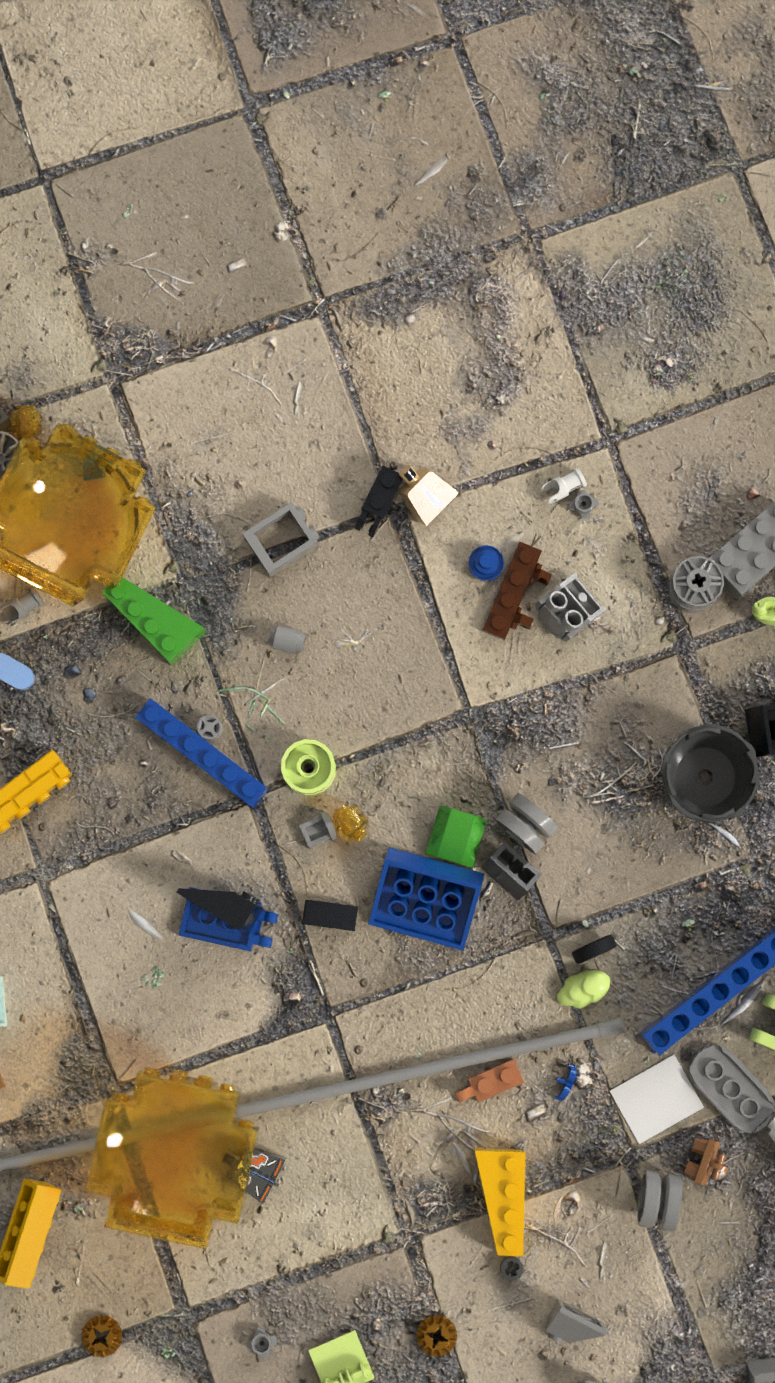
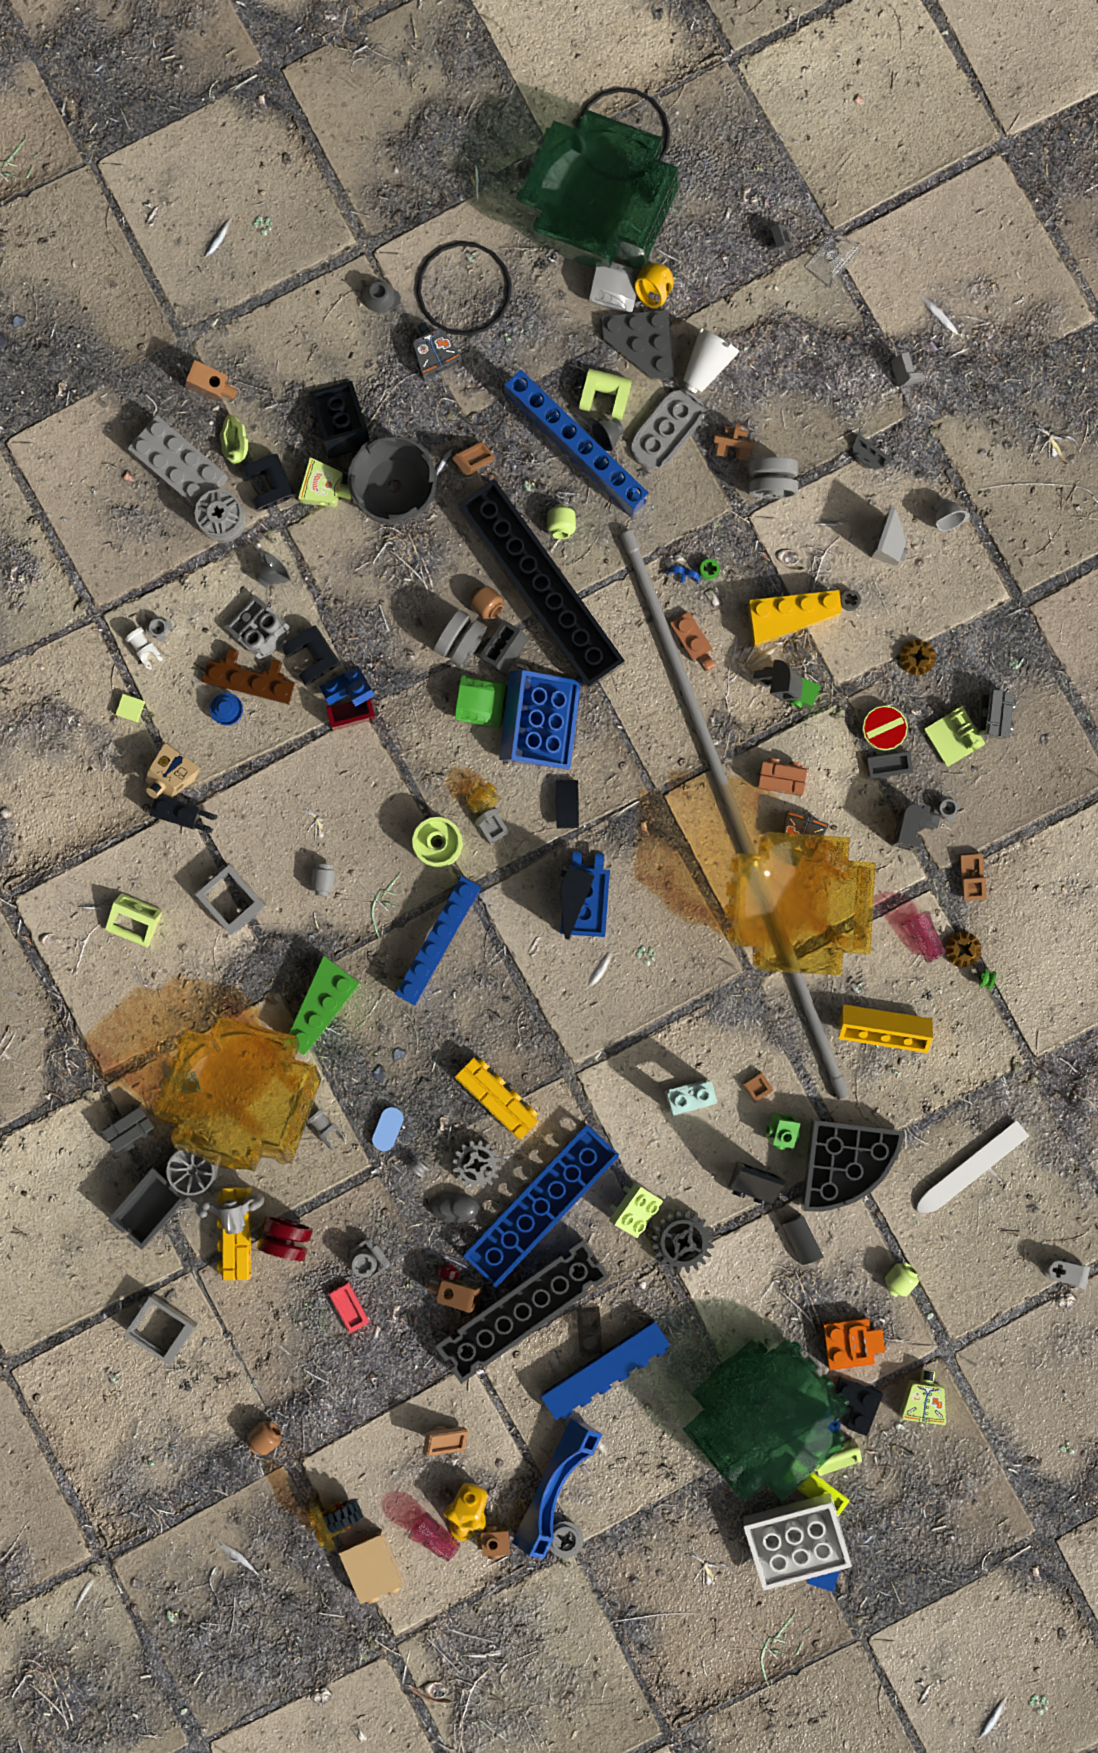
camera: 105 degrees left, 5 degrees up
clear yellow head [11,405,43,440] -> none
light grey wheel [197,715,223,741] -> none
yellowish green arm [557,969,610,1009] -> none
black tyre [572,934,617,964] -> none
white sticker [610,1055,704,1144] -> none
none -> dark grey brick [102,1104,157,1154]
none -> yellowish green tile [105,893,163,948]
none -> yellowish green tile [116,694,145,723]
none -> black connector [239,454,295,512]
none -> dark grey piece [255,551,291,588]
none -> black connector [281,625,340,686]
none -> yellowish green torso [298,458,352,507]
none -> blue plate [319,665,375,707]
none -> dark red panel [326,698,377,731]
none -> medium nougat tile [452,441,496,476]
none -> black brick [458,478,625,690]
none -> medium nougat head [470,586,504,619]
none -> yellowish green head [547,504,576,539]
none -> dark grey piece [588,416,624,451]
none -> bright green bush [699,559,720,581]
none -> dark grey brick [753,660,803,701]
none -> nougat brick [757,758,807,796]
none -> bright green brick [789,677,821,709]
none -> dark grey tile [852,433,893,470]
none -> red piece [863,706,908,751]
none -> dark grey tile [866,750,914,779]
none -> dark grey hips [892,804,941,851]
none -> clear pink plant [901,910,946,963]
none -> medium nougat slope [959,852,987,901]
none -> bright green bush [979,968,997,990]

